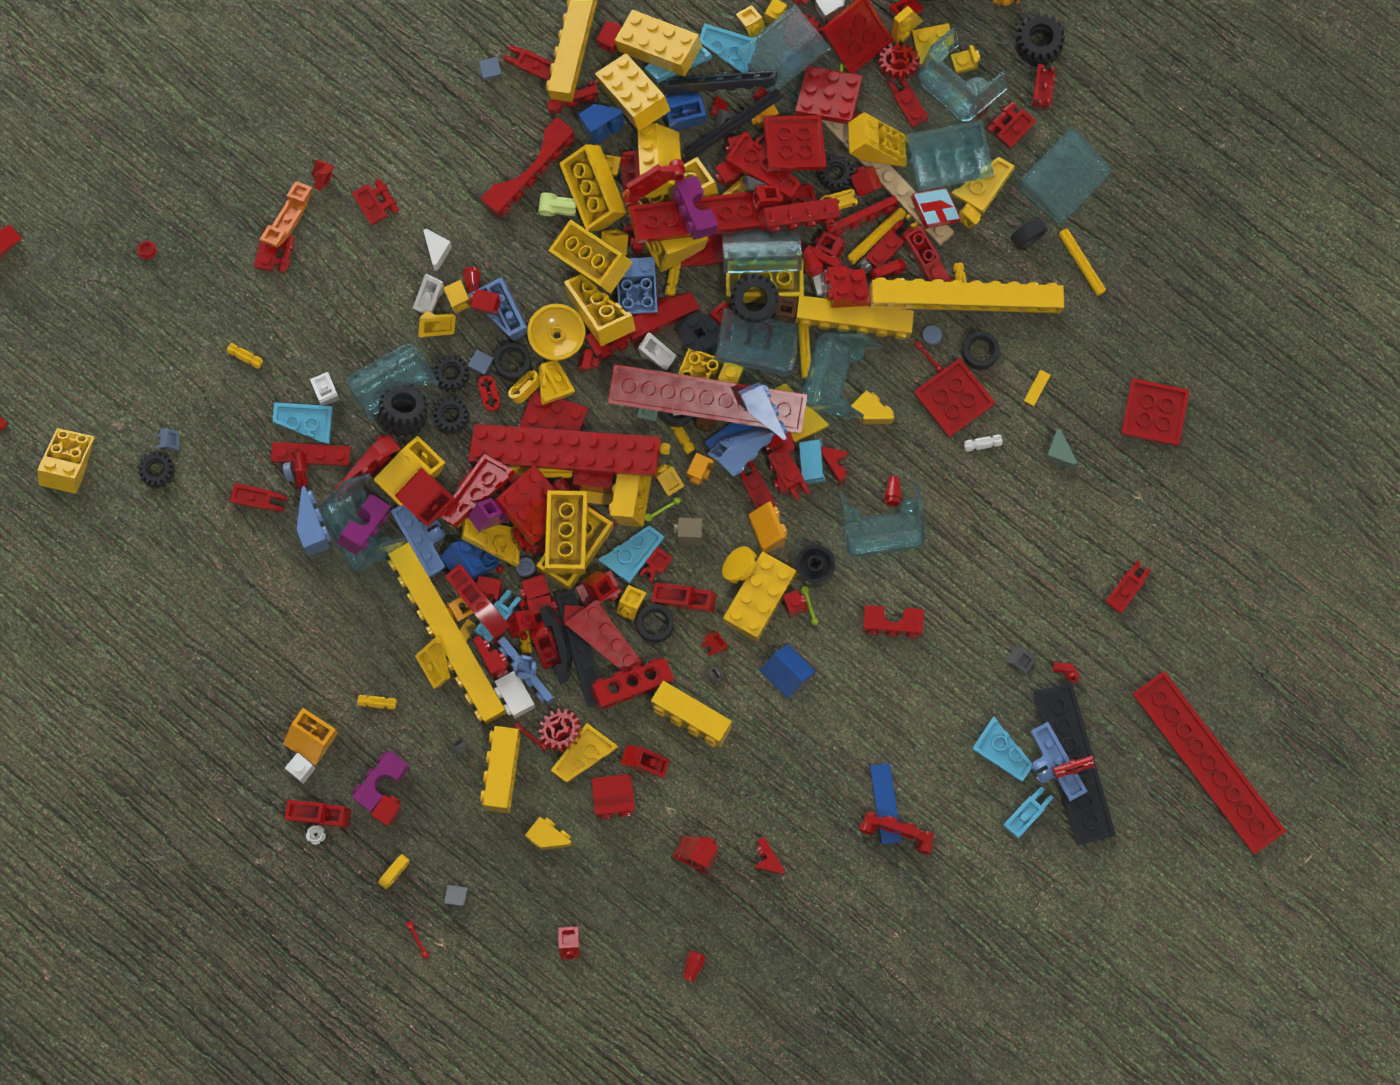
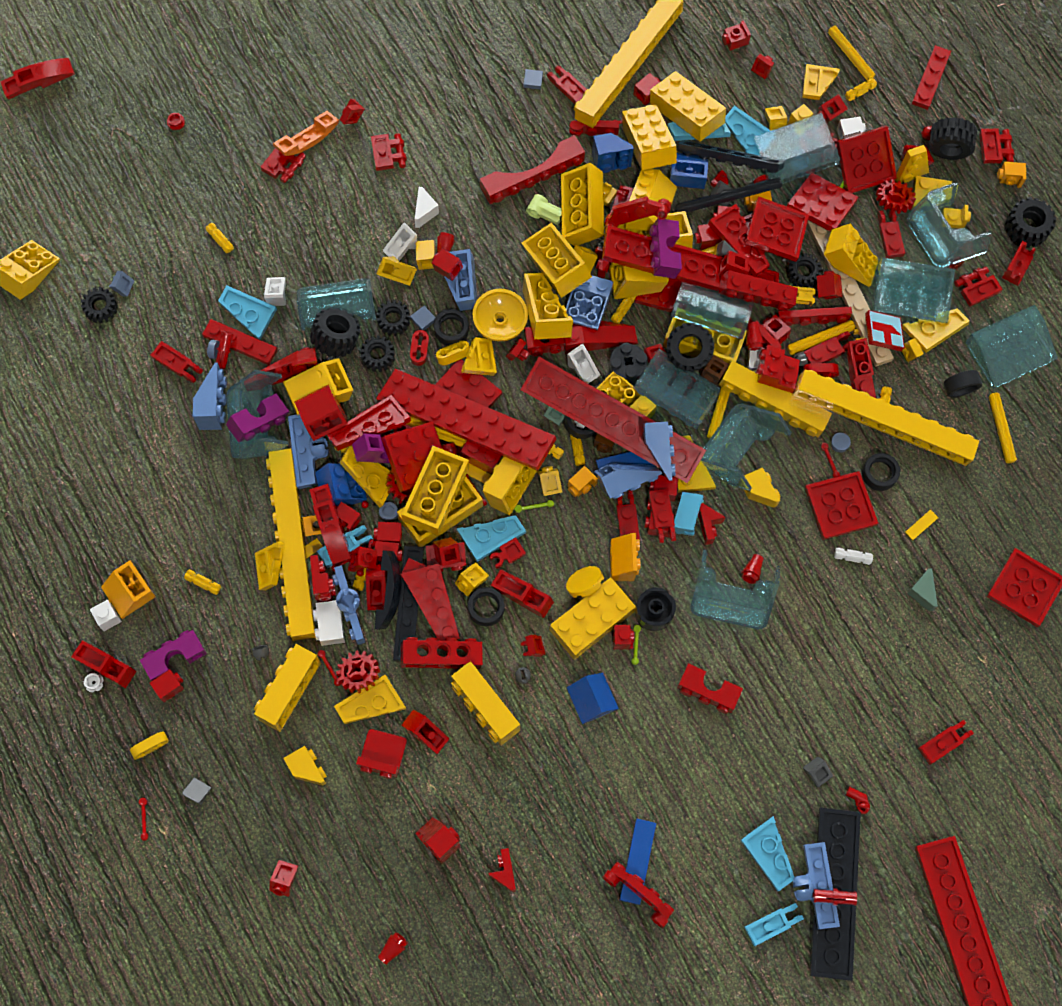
camera: 15 degrees right, 5 degrees down
dark tan brick [674,518,702,546] -> none

